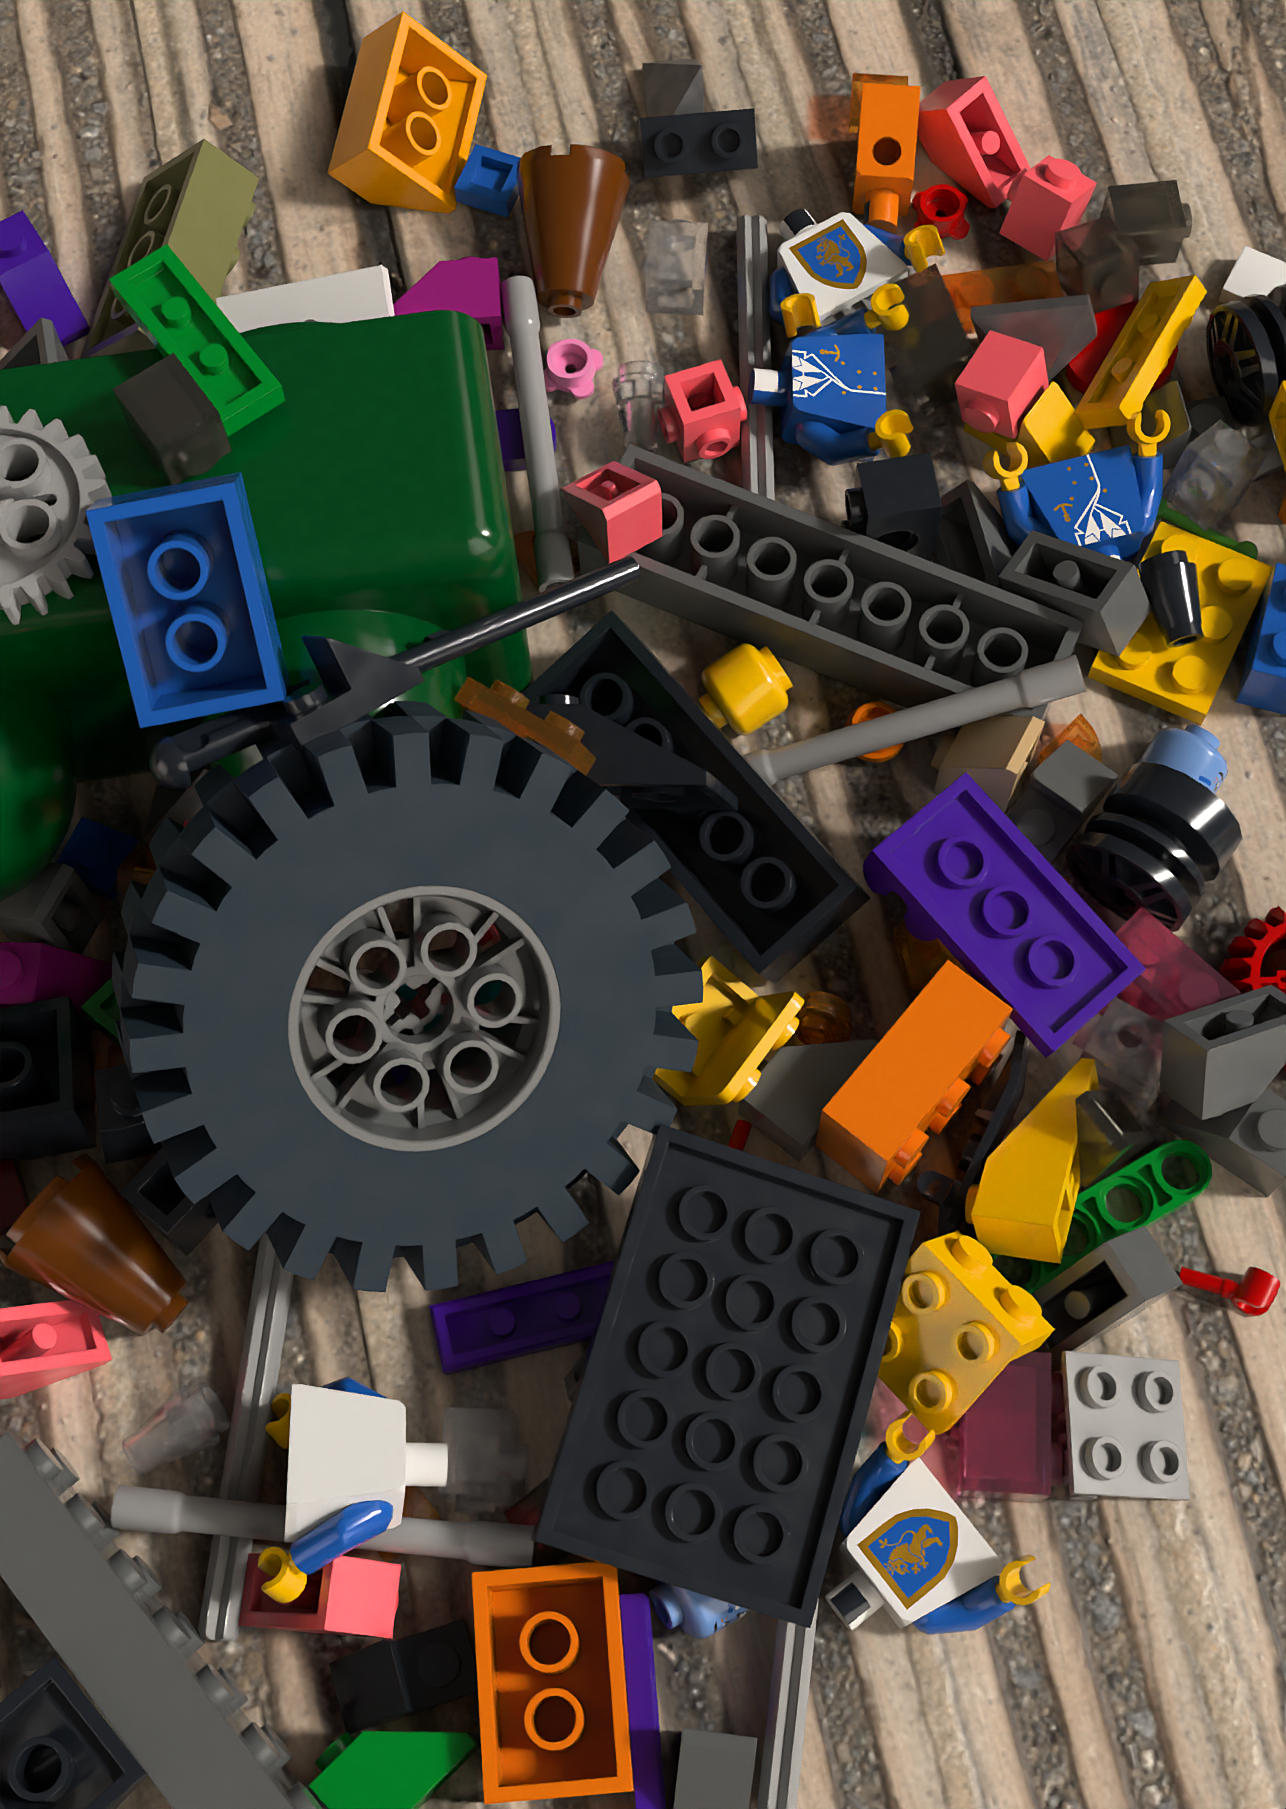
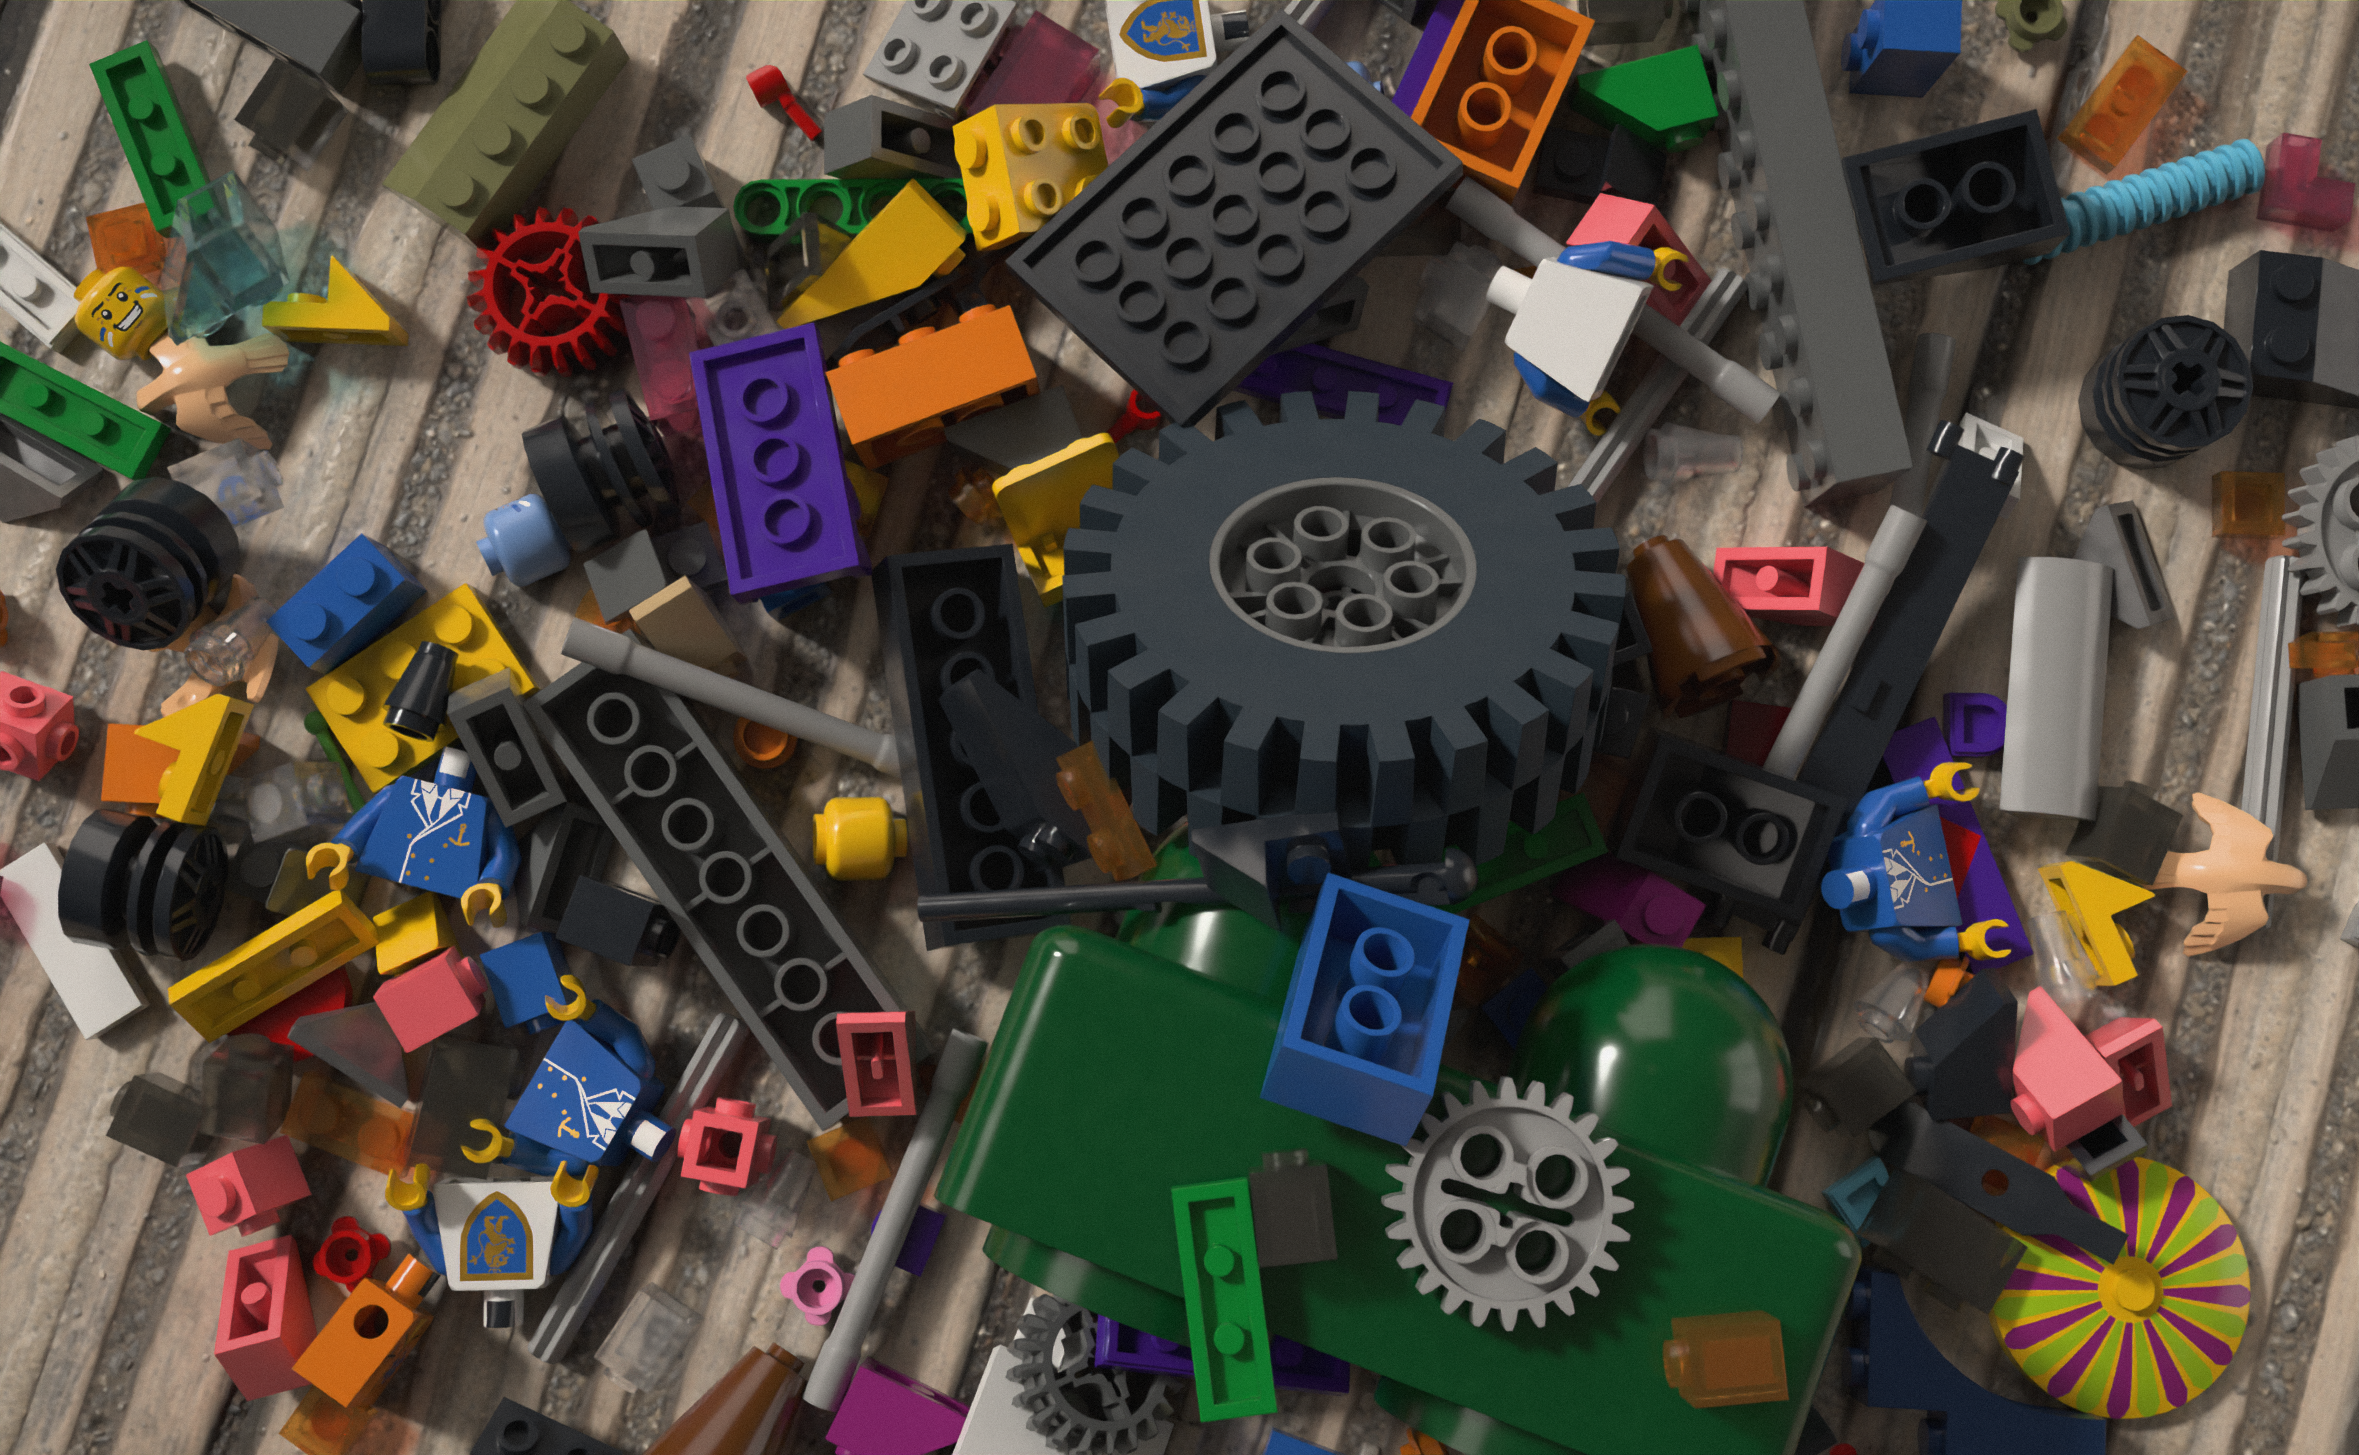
camera: 155 degrees left, 15 degrees up
none -> blue brick [480,932,578,1035]
none -> clear orange plate [807,1116,894,1202]

